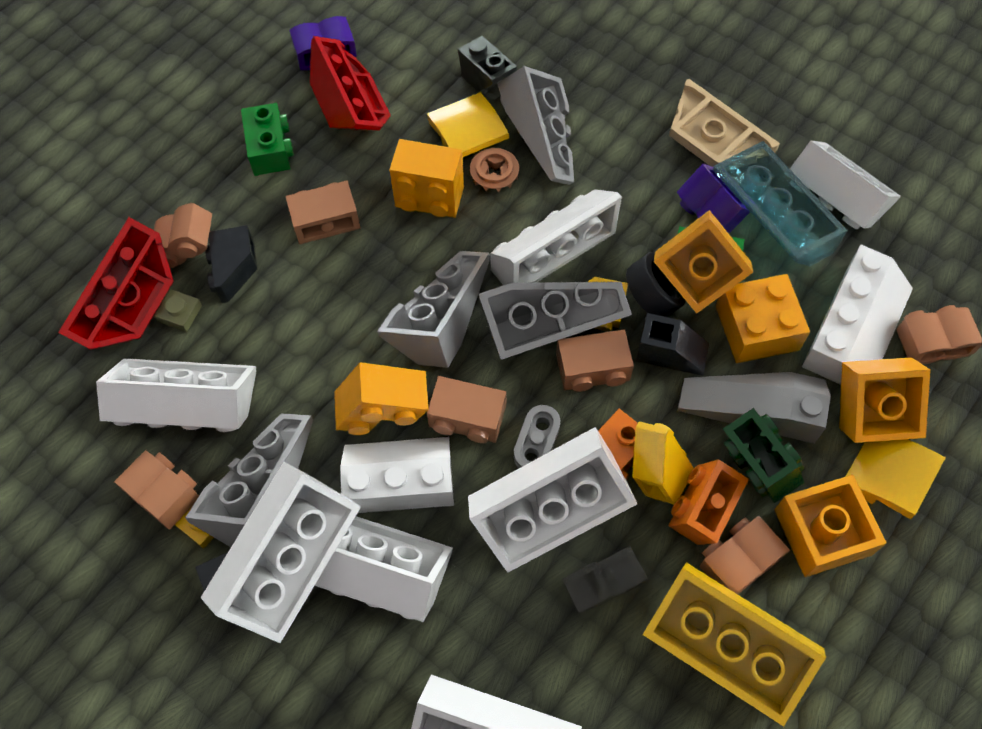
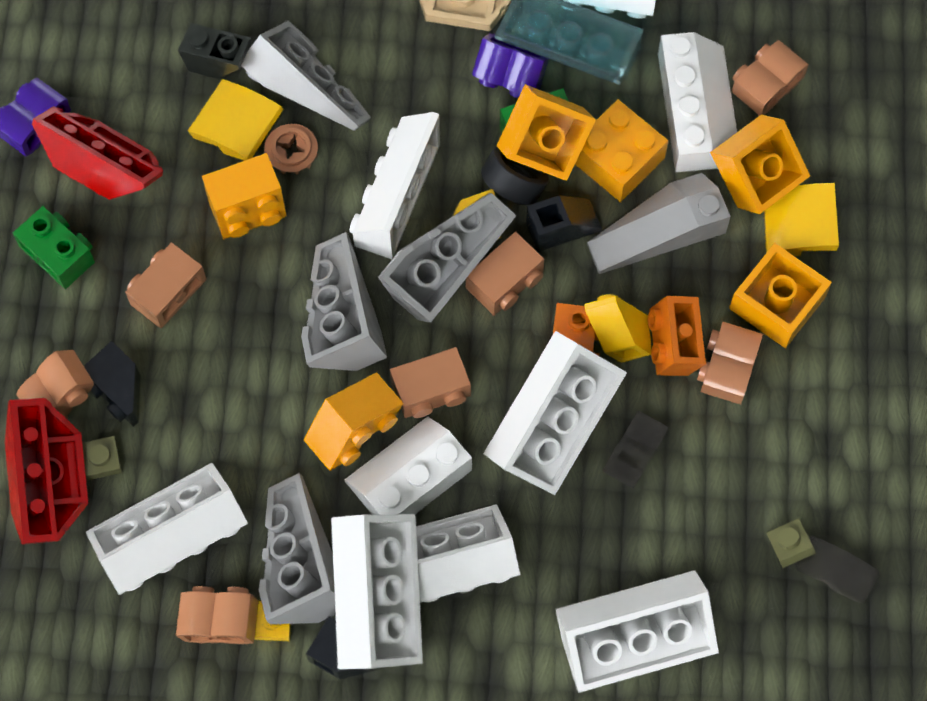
camera: 35 degrees left, 5 degrees up
light grey plate [514,405,560,468] -> none
yellow brick [642,563,826,727] -> none
dark green brick [723,407,805,504] -> none

